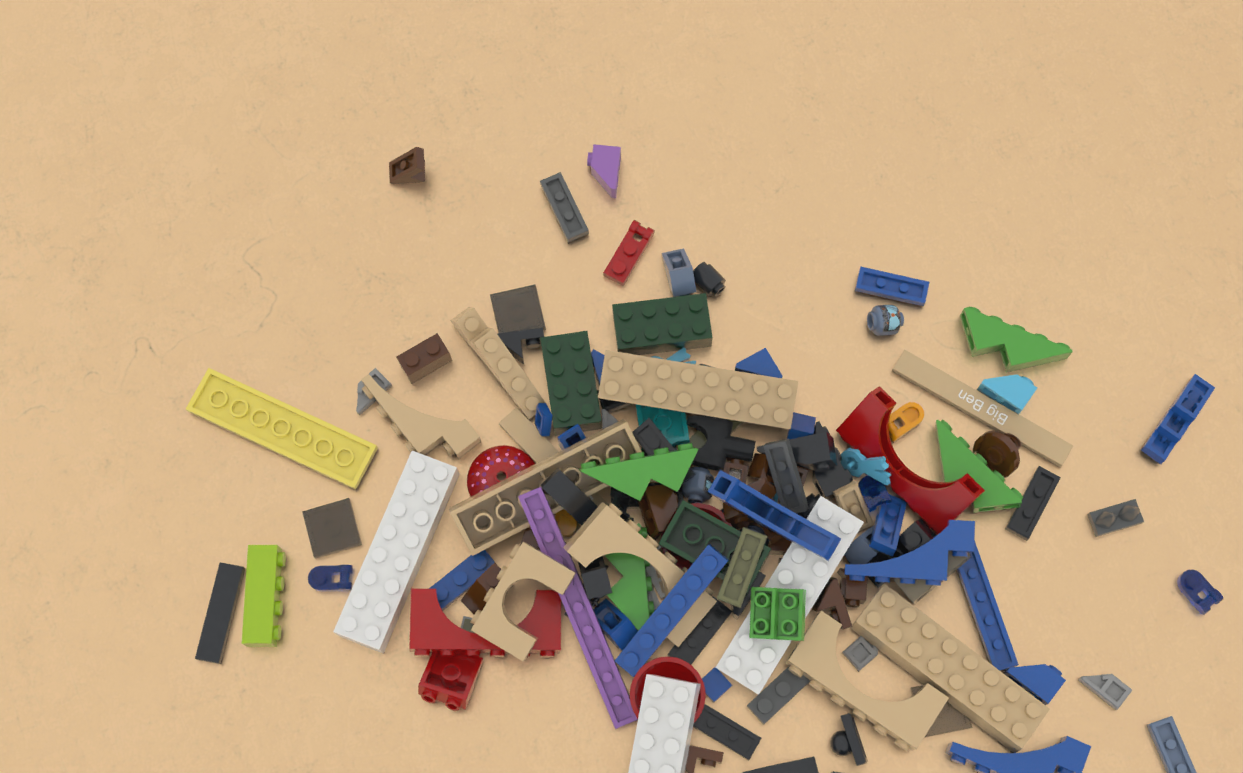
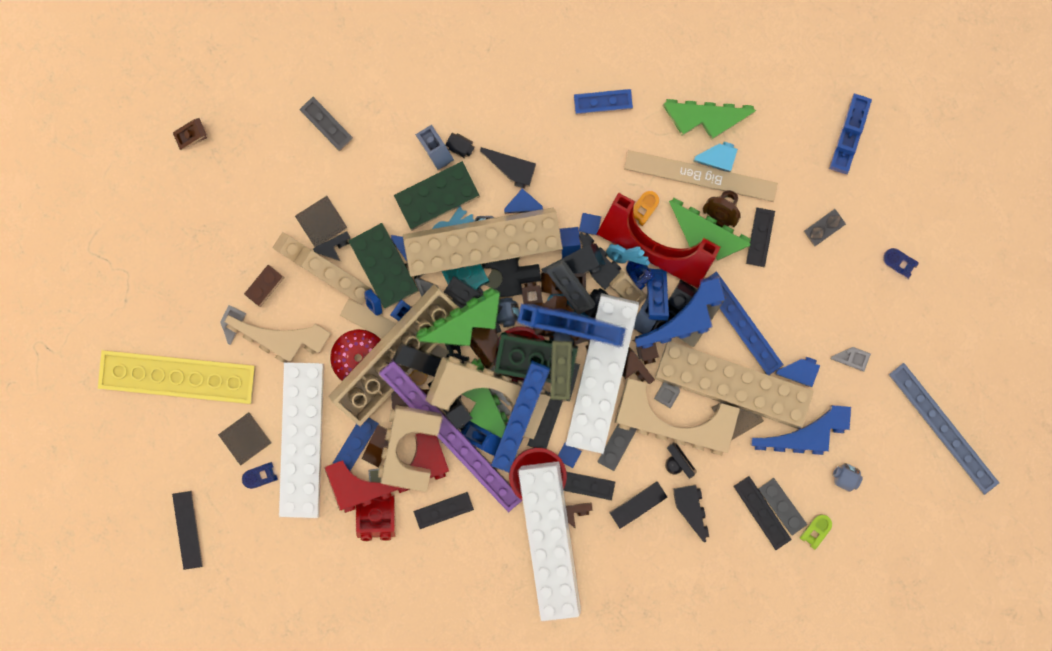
camera: 25 degrees left, 15 degrees up
lime brick [242,545,286,647] -> none
medium lavender slope [587,144,621,198] -> none
red plate [603,220,655,286] -> none
bright green slope [749,587,806,641] -> none
head [867,305,904,336] -> none
none -> black tile [413,492,474,529]
none -> black slope [480,147,536,189]
none -> blue tile [579,213,601,235]

